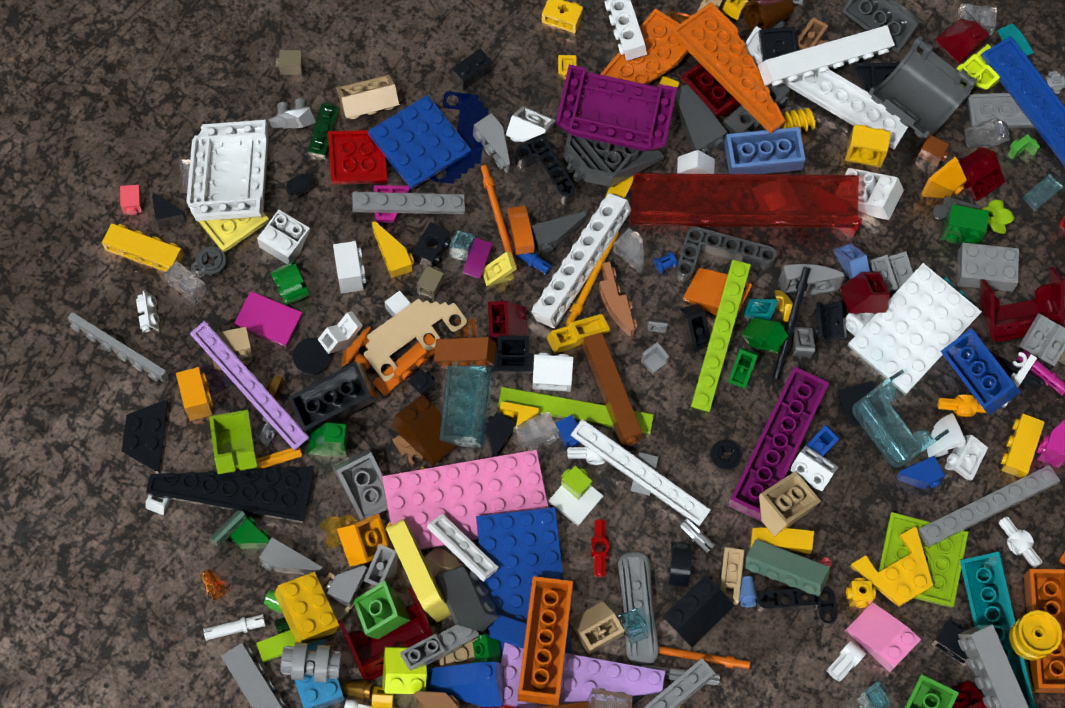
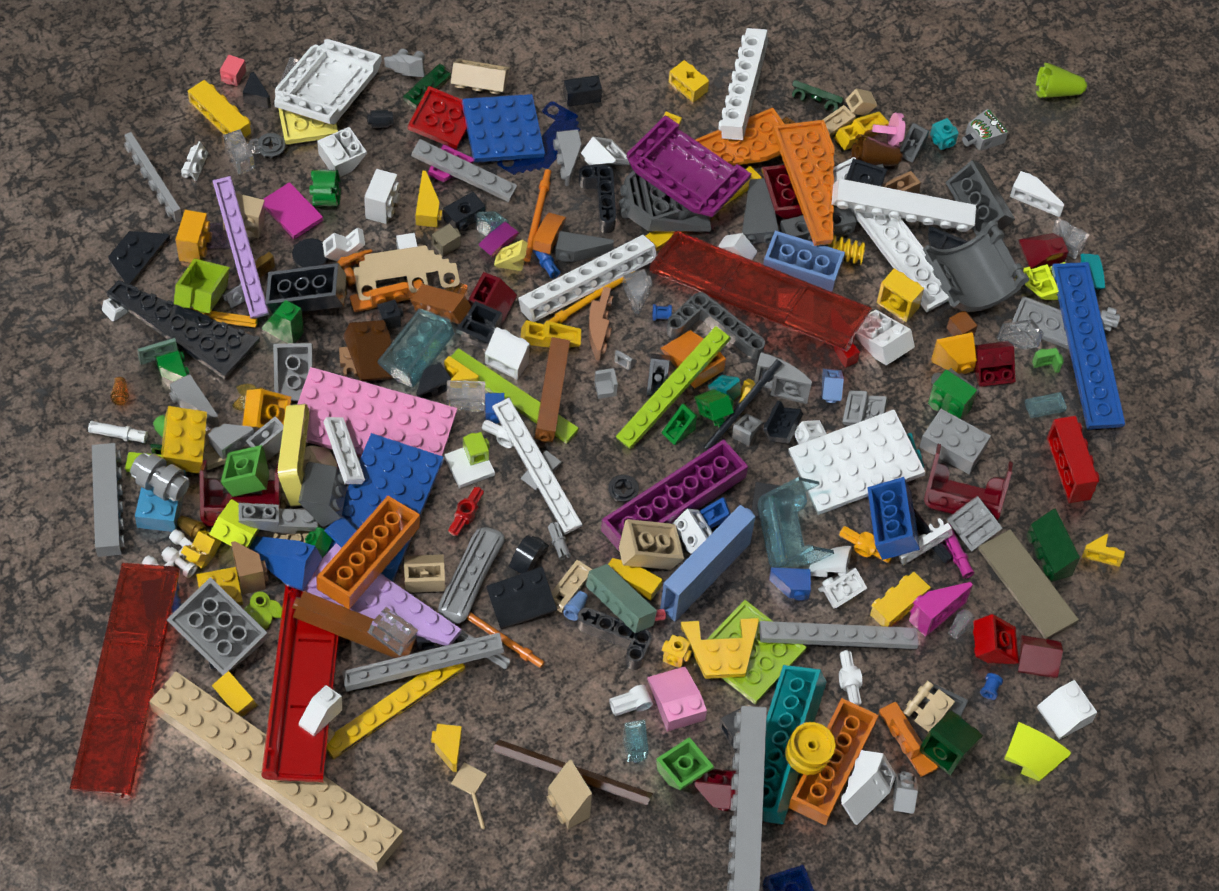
camera: 25 degrees right, 10 degrees down
dark tan brick [276,50,303,75] -> none
clear light blue slope [618,608,648,645] -> none
dark red slope [839,272,890,314] -> none
lime plate [982,200,1015,234] -> none
none -> medium blue brick [660,505,755,622]

